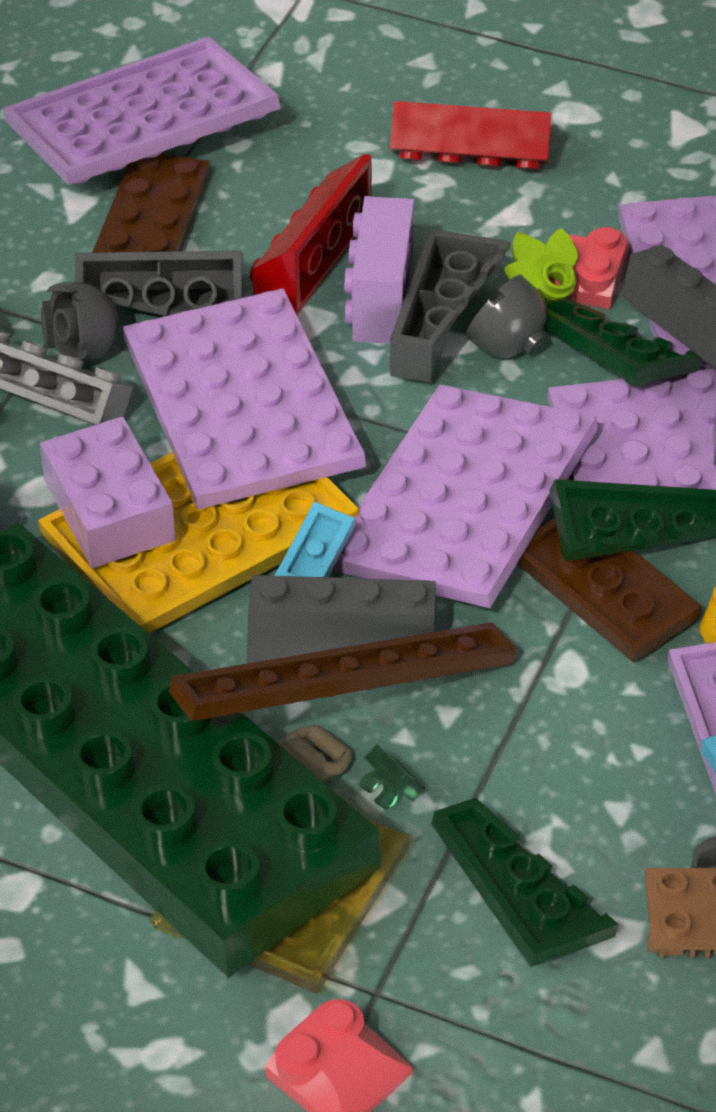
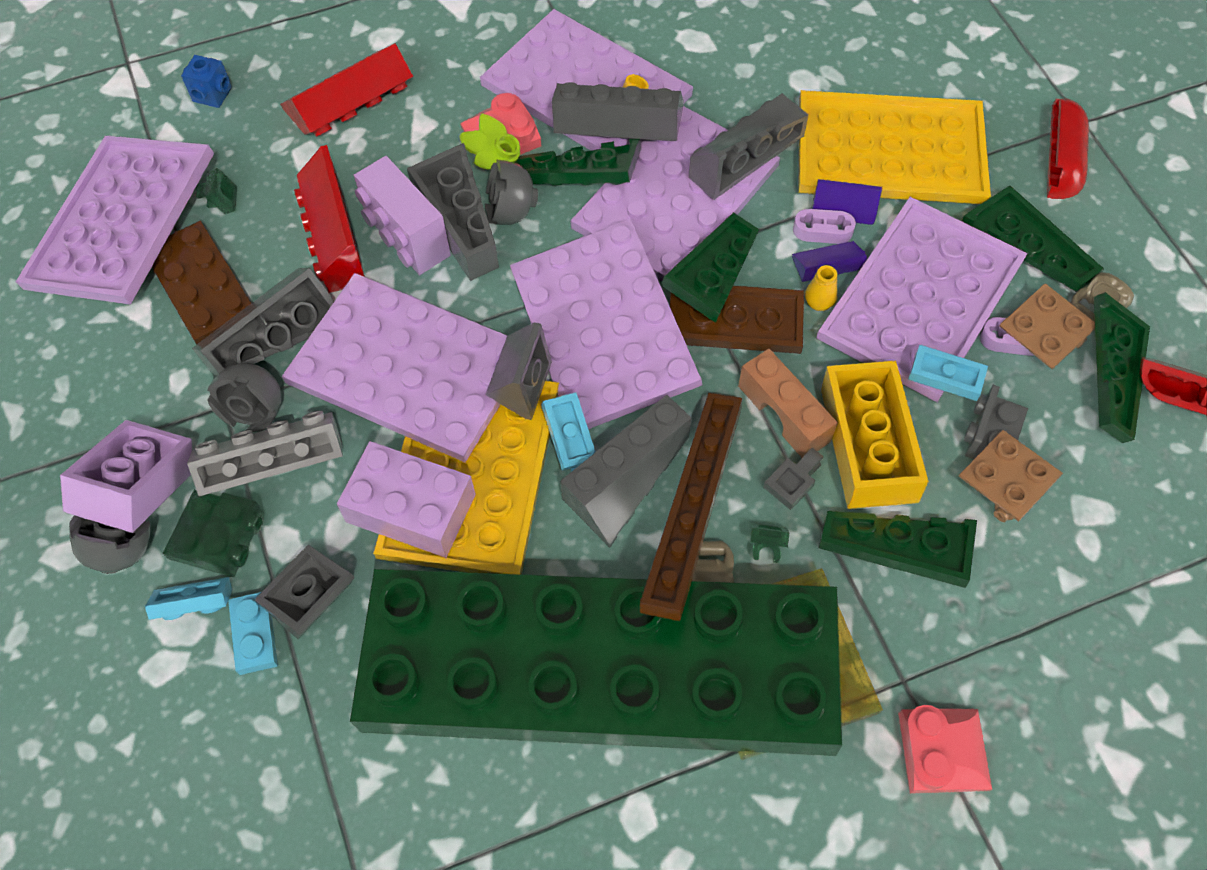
camera: 45 degrees left, 15 degrees up
none -> blue brick [181,55,232,108]
none -> clear green tile [196,168,237,214]
none -> dark grey slope [485,322,552,420]
none -> nougat arch [738,349,838,458]
none -> dark grey plate [763,448,824,510]
none -> yellow brick [821,361,929,509]

